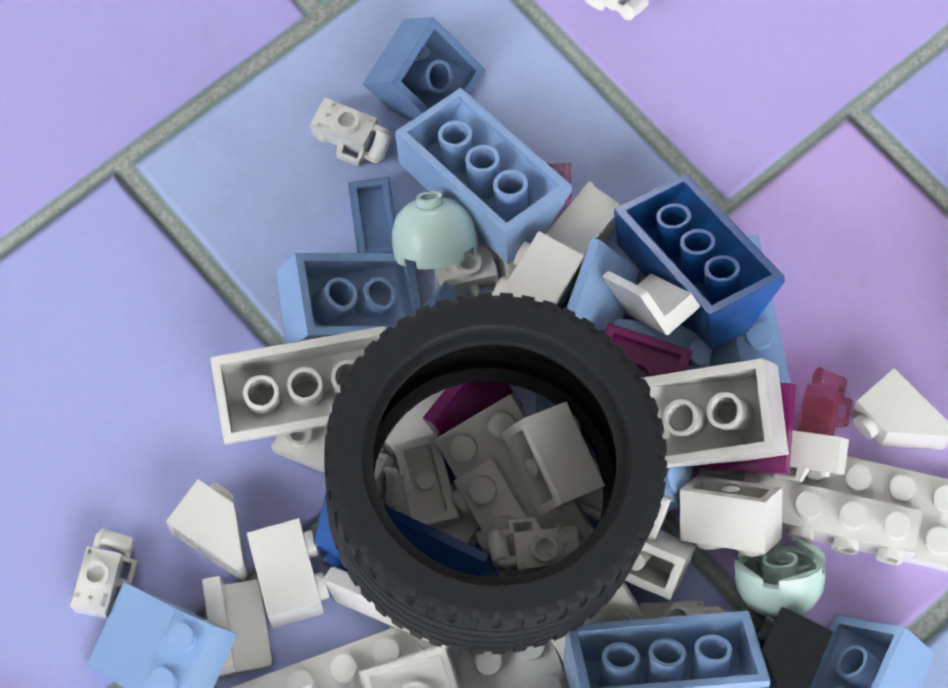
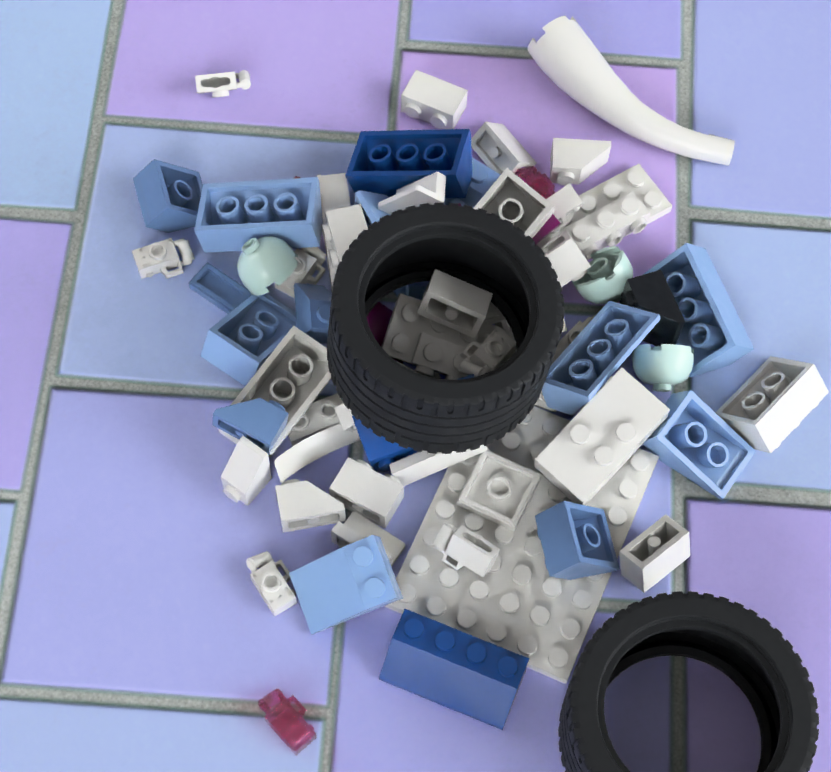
camera: 50 degrees left, 5 degrees down
none -> medium blue slope [212,398,289,455]
none -> white slope [221,436,272,506]
none -> white sticker [274,423,361,483]
none -> white brick [401,70,468,129]
none -> white panel [471,122,536,174]

